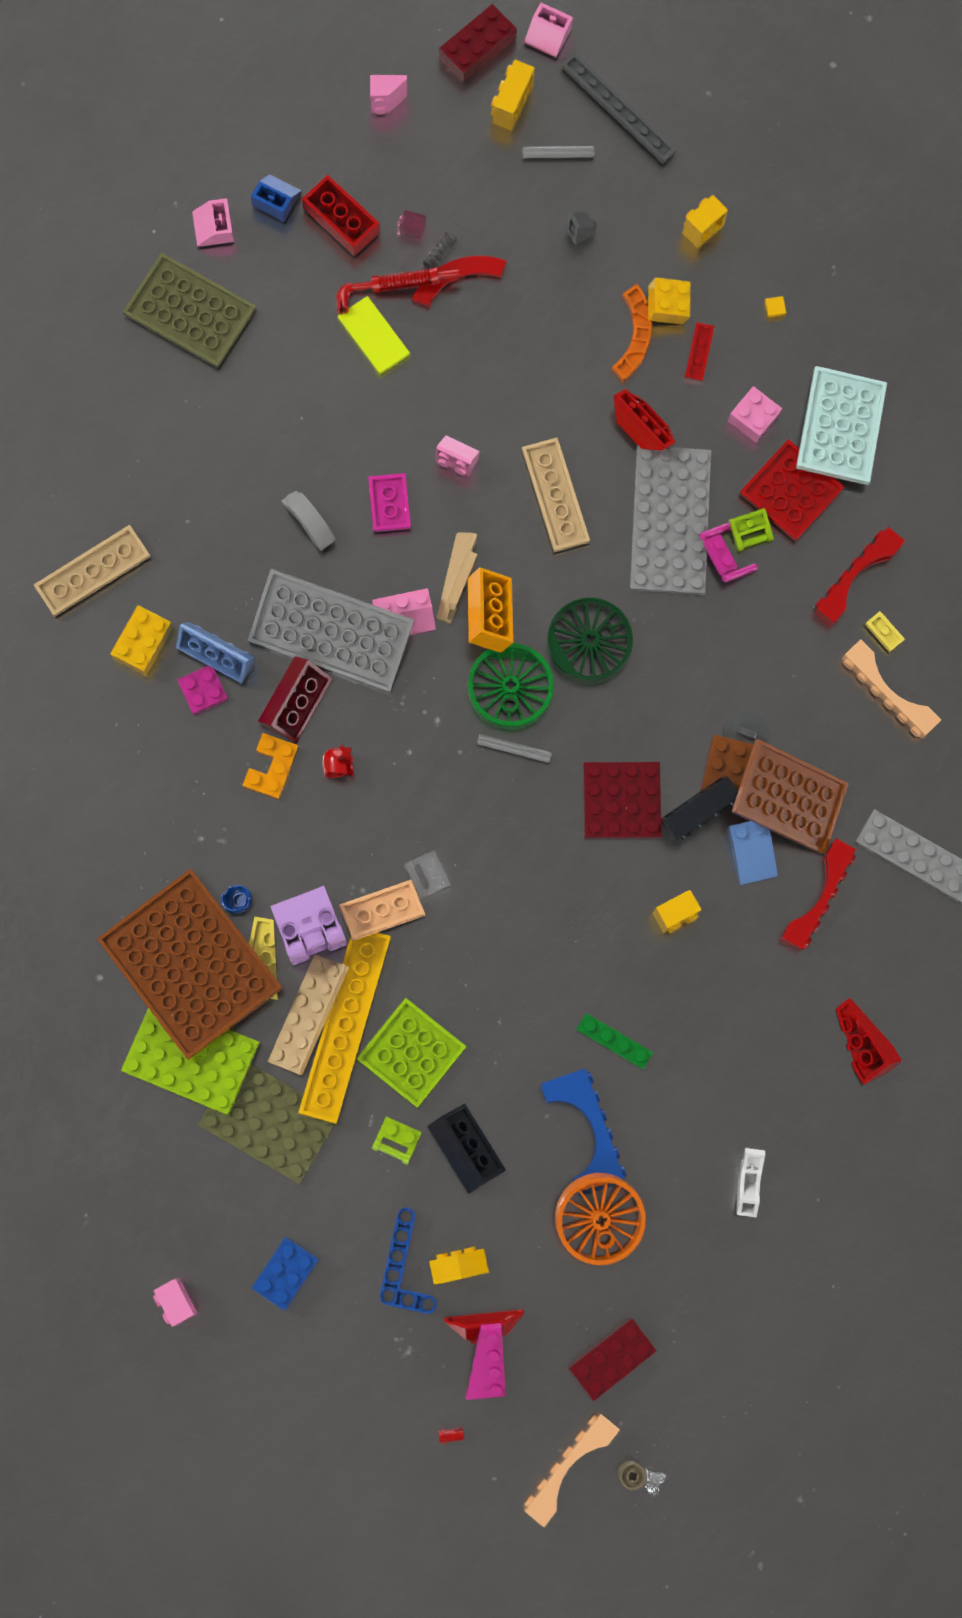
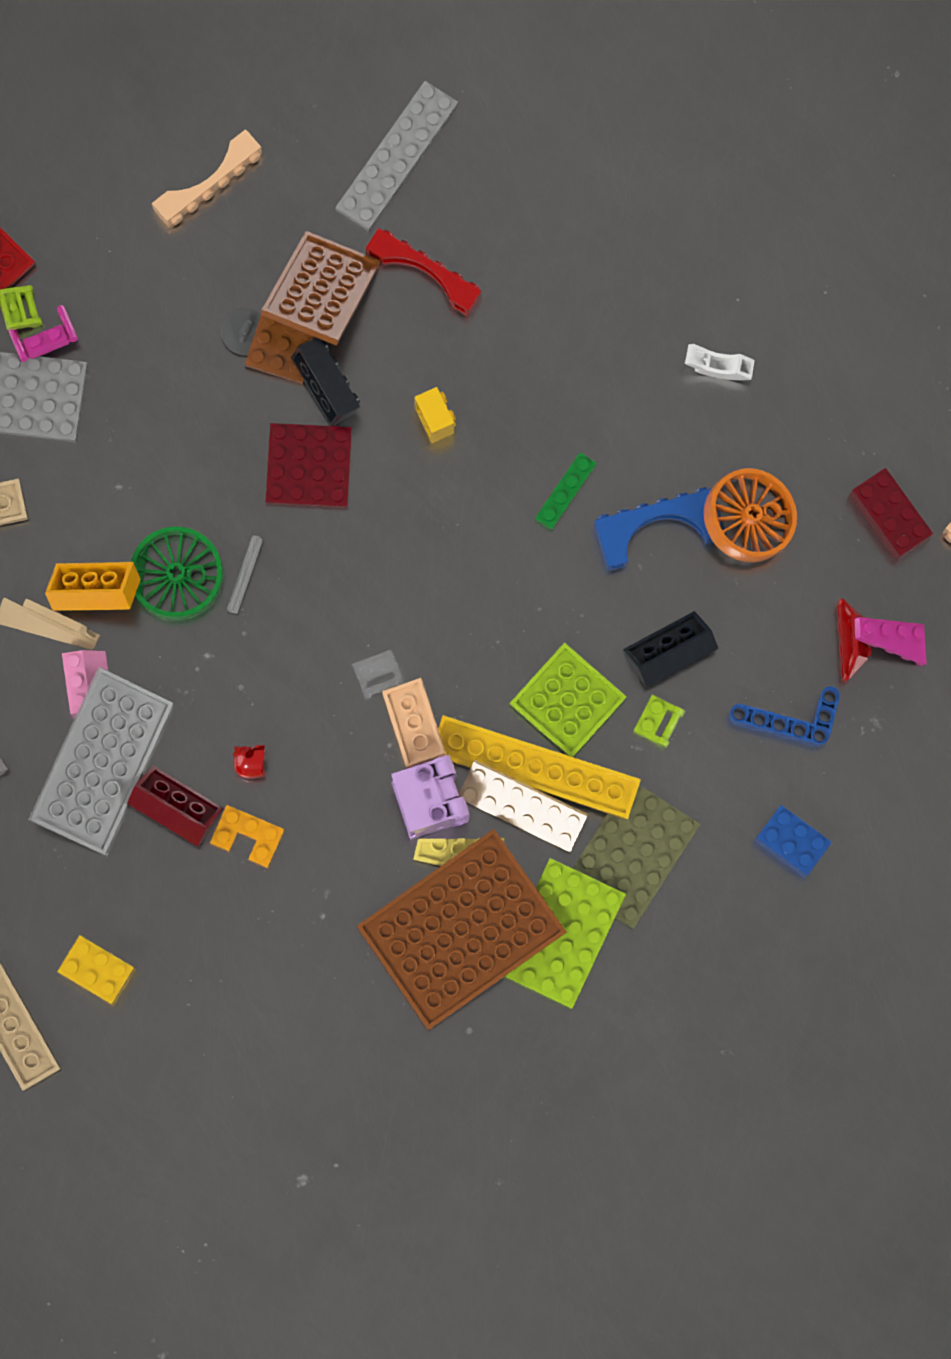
camera: 85 degrees left, 0 degrees up
bright pink brick [153,1278,198,1327] -> none
medium blue slope [176,622,255,683] -> none
dark pink plate [177,666,228,715] -> none
blue hair [221,885,252,914] -> none
yellow brick [429,1246,489,1285] -> none
dark green piece [547,597,633,684] -> none
medium blue slope [726,821,778,885] -> none
red arch [814,527,905,627] -> none
red wedge [836,998,902,1085] -> none
light yellow plate [865,611,905,653] -> none

